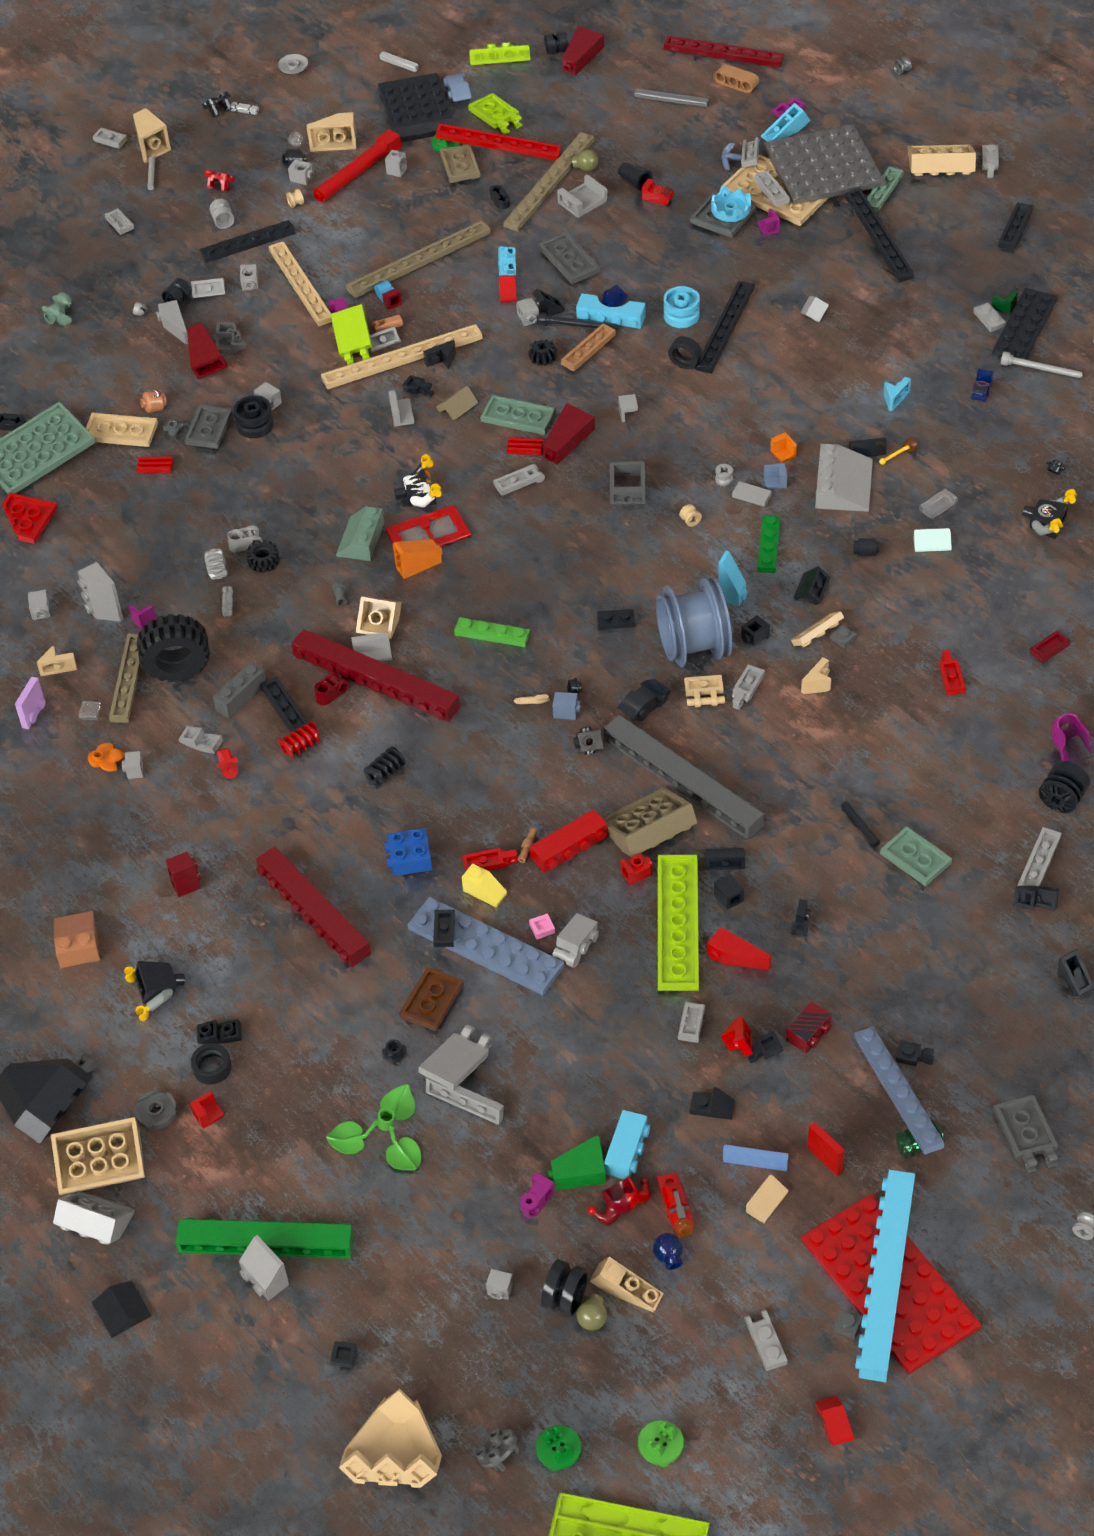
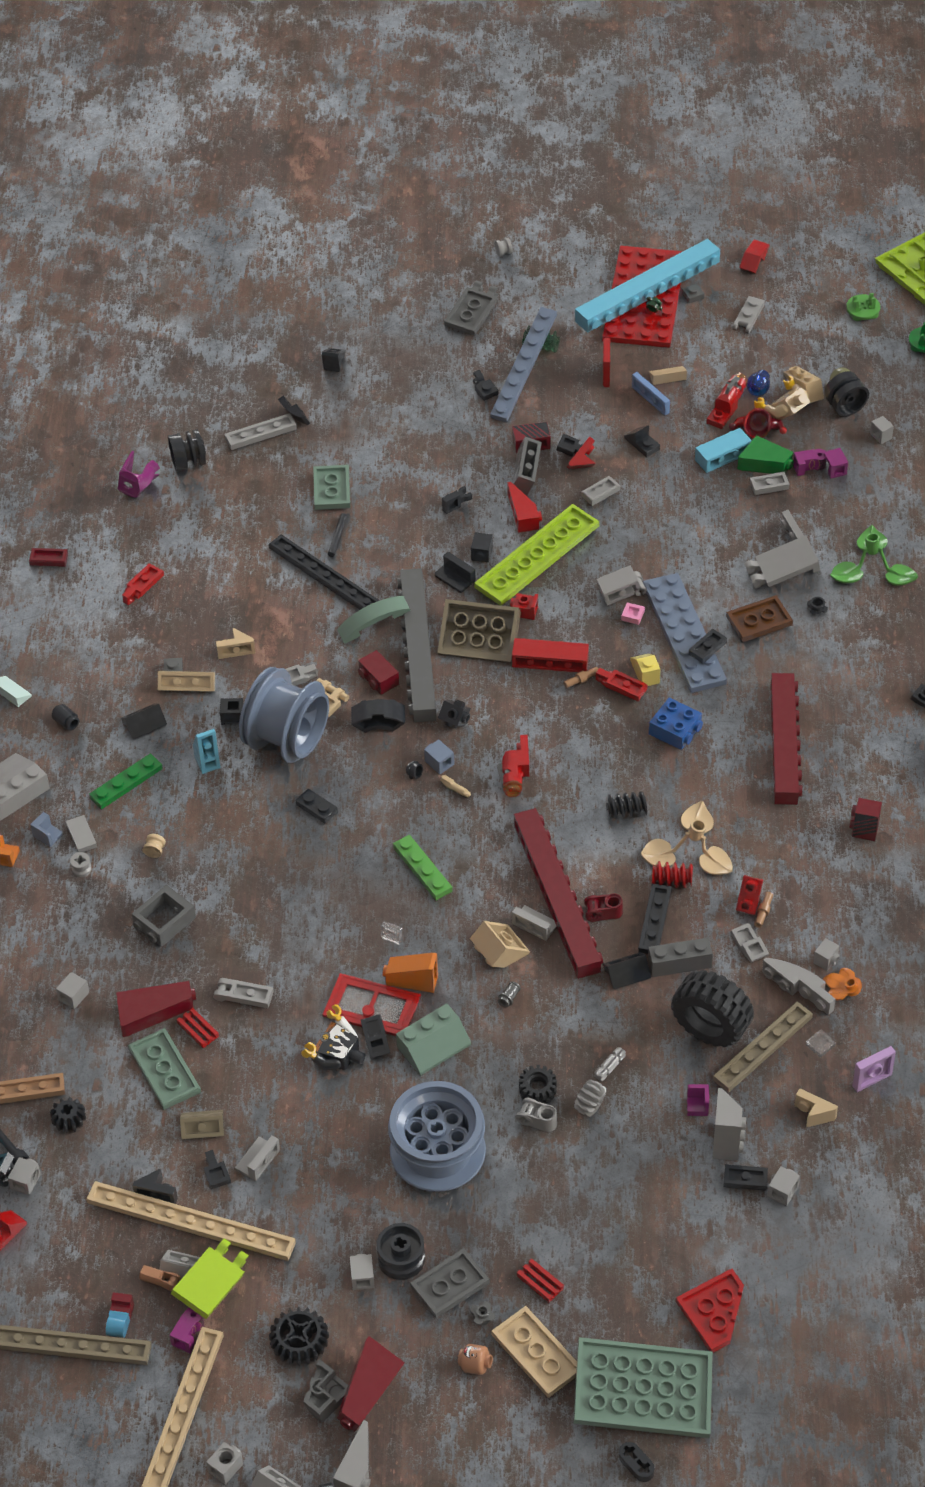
camera: 140 degrees left, 0 degrees up
none -> black tile [269,534,380,610]
none -> black gear [269,1306,329,1366]
none -> sand green slope [337,596,411,644]
none -> dark red brick [358,650,399,695]
none -> black slope [361,1014,391,1059]
none -> clear tile [381,921,402,945]
none -> sand blue wheel [388,1081,486,1192]
none -> red plate [497,735,529,797]
none -> dark grey brick [512,437,542,495]
none -> black panel [603,952,651,989]
none -> tan plant [641,801,733,875]
none -> dark green plate [646,297,663,313]
none -> black plate [723,1164,768,1191]
none -> light grey plate [750,472,789,495]
none -> tan torso [754,376,810,420]
none -> medium nougat bar [754,892,773,928]
none -> light grey slope [762,958,836,1015]
none -> magenta panel [824,448,848,479]

